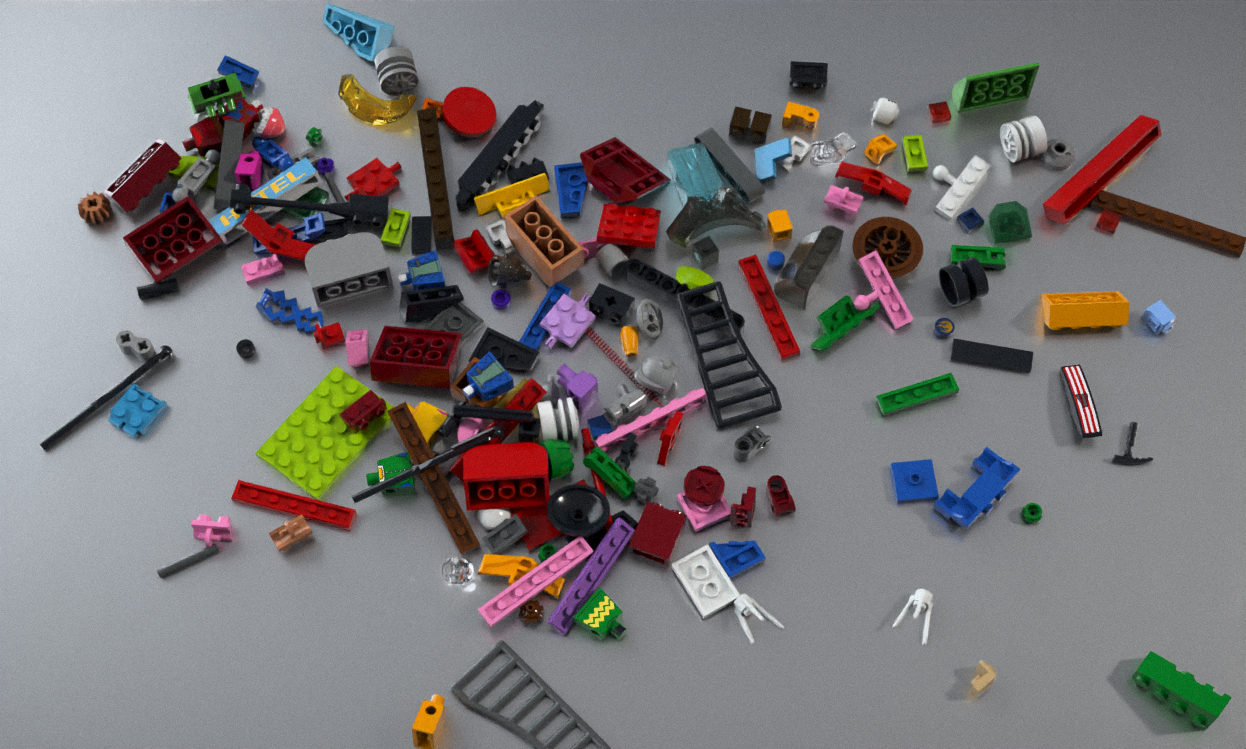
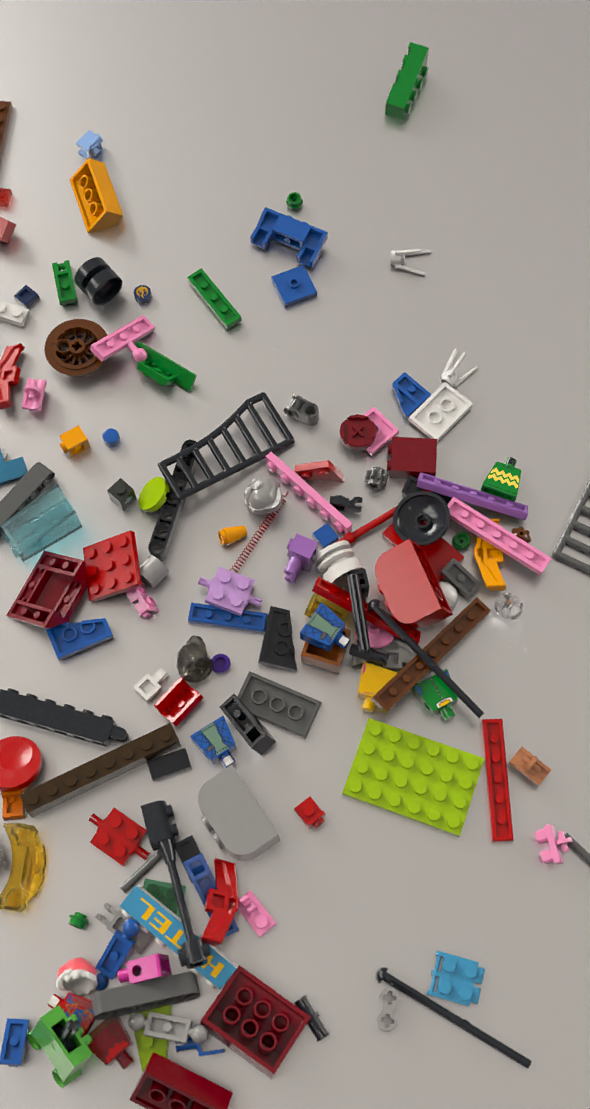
camera: 105 degrees left, 5 degrees up
black bush [236,339,256,359] -> none
blue piece [255,288,324,334] -> none
dark purple plate [315,157,334,175] -> none
dark red bracket [339,390,387,434] -> none
bright pink slope [345,329,369,367] -> none
dark red slope [370,326,462,388] -> none
lime plate [381,208,411,248] -> none
yellow bracket [474,173,550,218] -> none
nougat brick [505,195,584,287] -> none
black plate [507,157,549,184] -> none
light grey plant [539,375,559,409] -> none
green piece [539,439,574,481] -> none
green plate [583,447,636,500] -> none
black brick [589,283,635,326] -> none
light grey piece [603,384,647,426] -> none
light grey piece [635,299,663,338] -> none
clear smoke arch [666,185,766,248] -> none
dark red bracket [731,487,756,528] -> none
red tile [738,255,801,361] -> none
dark red piece [766,475,796,518] -> none
clear smoke windscreen [774,226,844,310] -> none
black tile [951,338,1033,372] -> none
tan bracket [969,660,997,698] -> none
clear green piece [988,201,1032,244] -> none
slope [1060,364,1102,439] -> none
black piece [1112,422,1153,465] -> none

